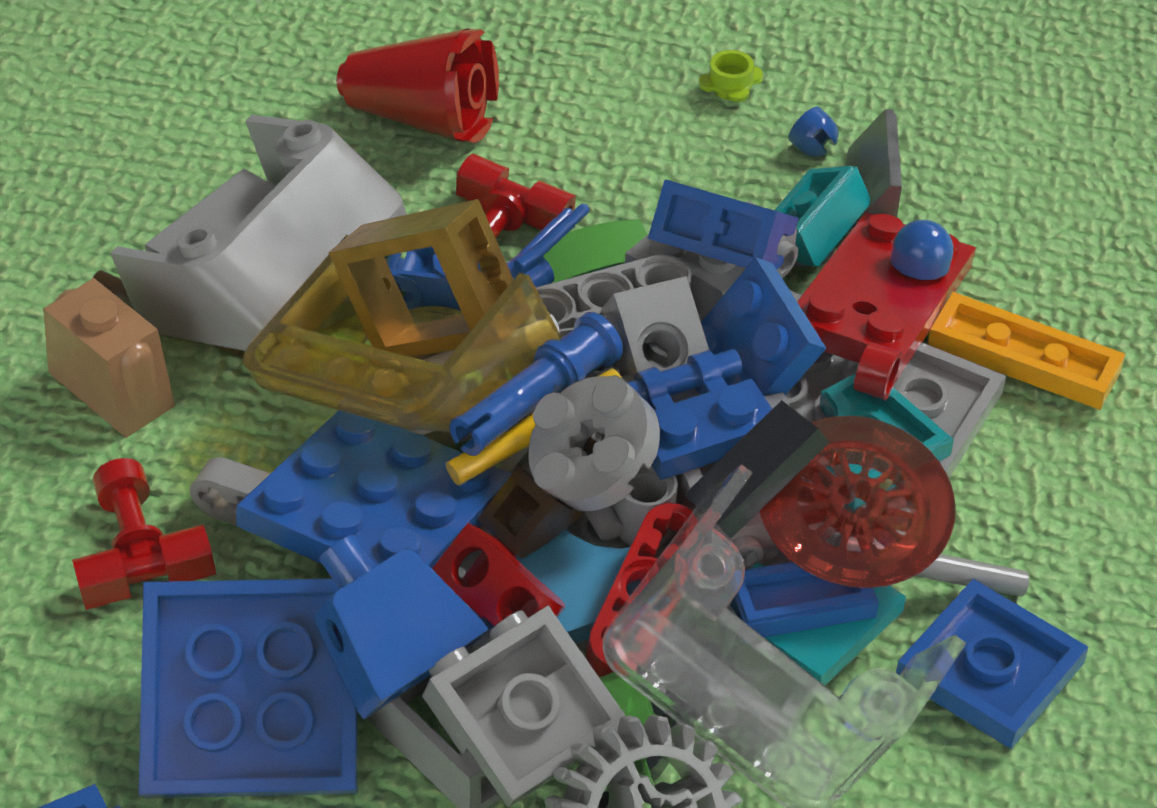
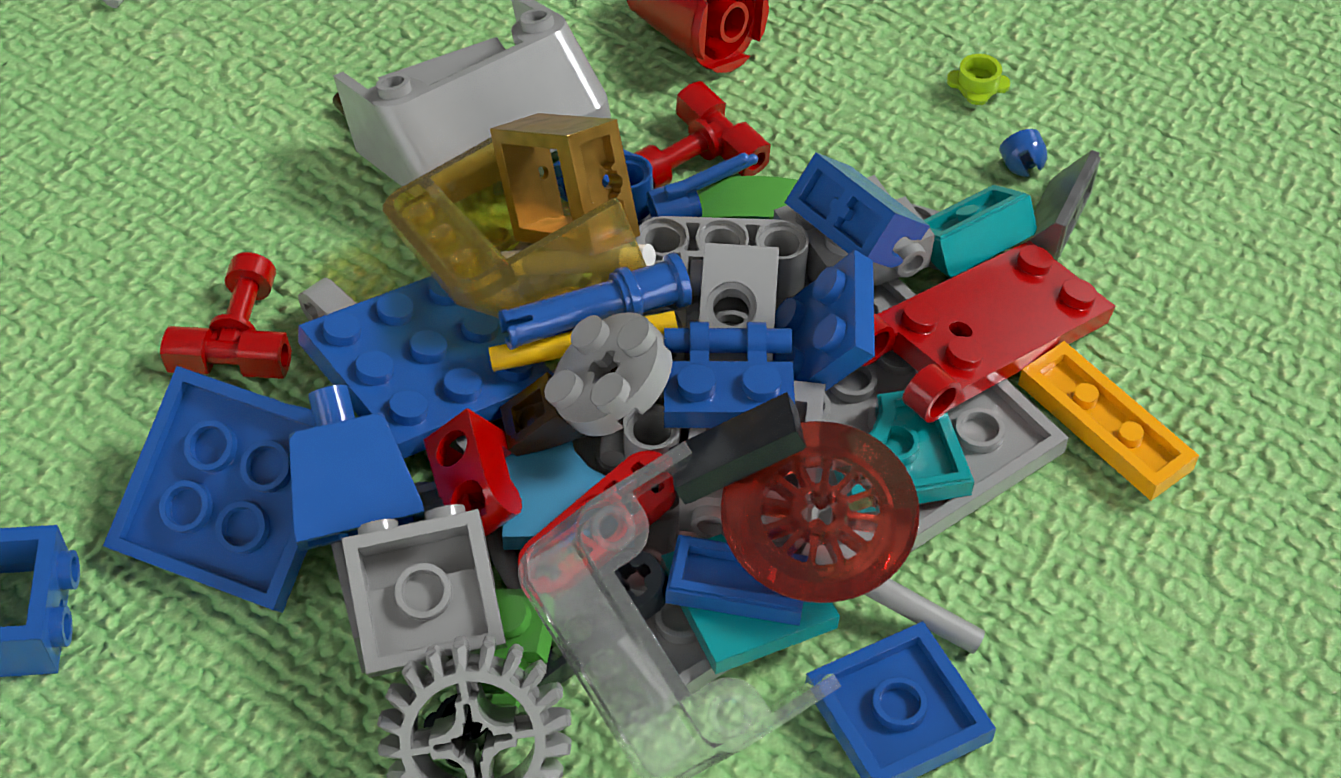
camera: 25 degrees right, 5 degrees up
medium nougat torso [43,278,175,438] -> none
blue piece [890,219,953,280] -> none

